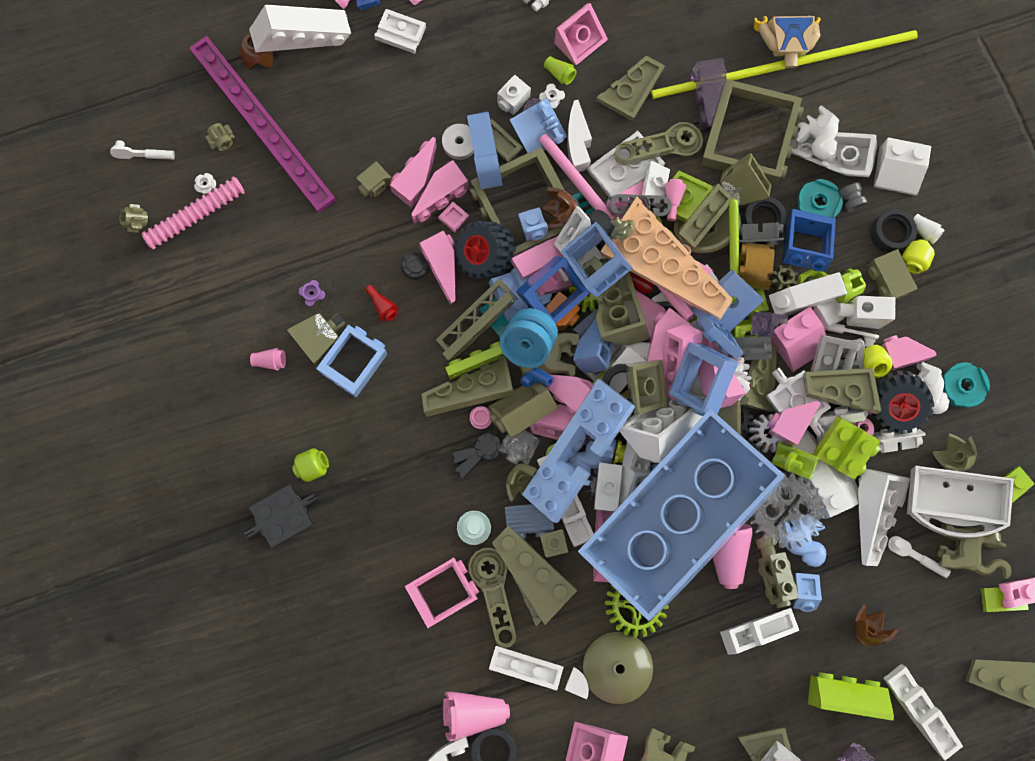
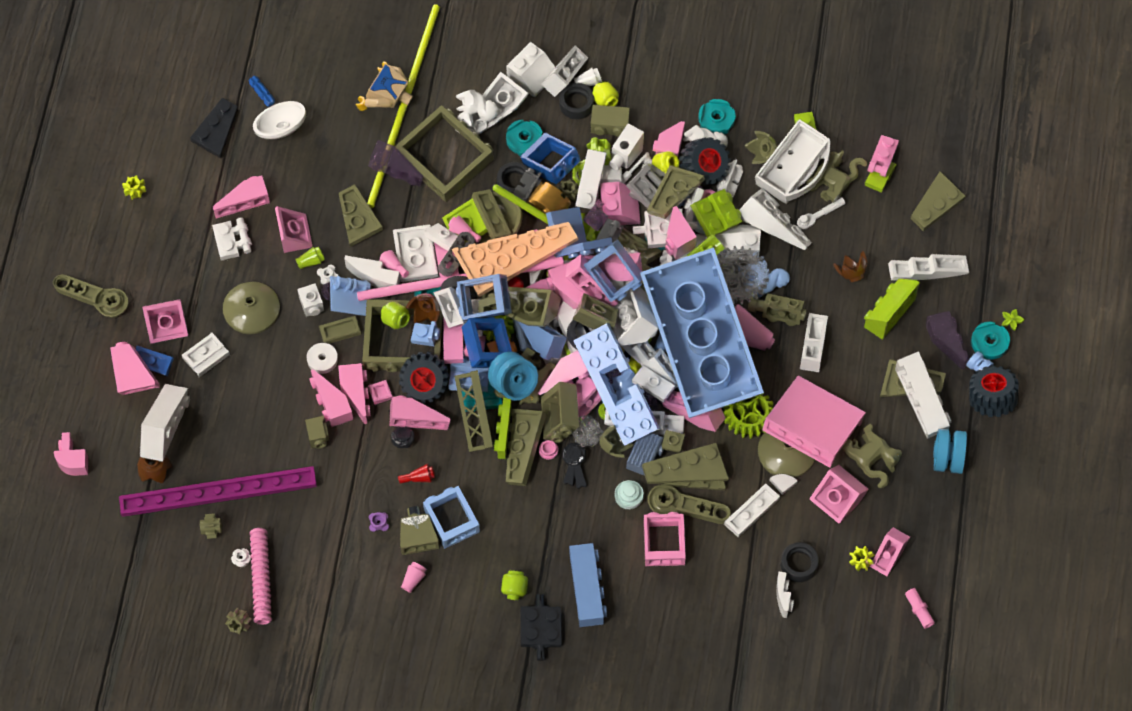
camera: 55 degrees left, 15 degrees down
white piece [110,140,175,160] -> none
bright pink cone [443,691,510,741] -> none
medium blue beam [467,111,503,190] -> none
blue arm [521,368,554,388] -> none
olive plant [610,216,634,241] -> none
olive beam [614,122,703,165] -> none
olive torso [720,153,772,206] -> none
light blue bracket [793,573,822,612] -> none
dark grey wheel [839,183,868,212] -> none
none -> olive dish [223,282,280,334]
none -> bright pink cone [379,250,409,278]
none -> lime head [381,301,410,330]
none -> white slope [541,45,588,97]
none -> medium blue brick [569,543,607,627]
none -> bright pink panel [762,376,866,467]

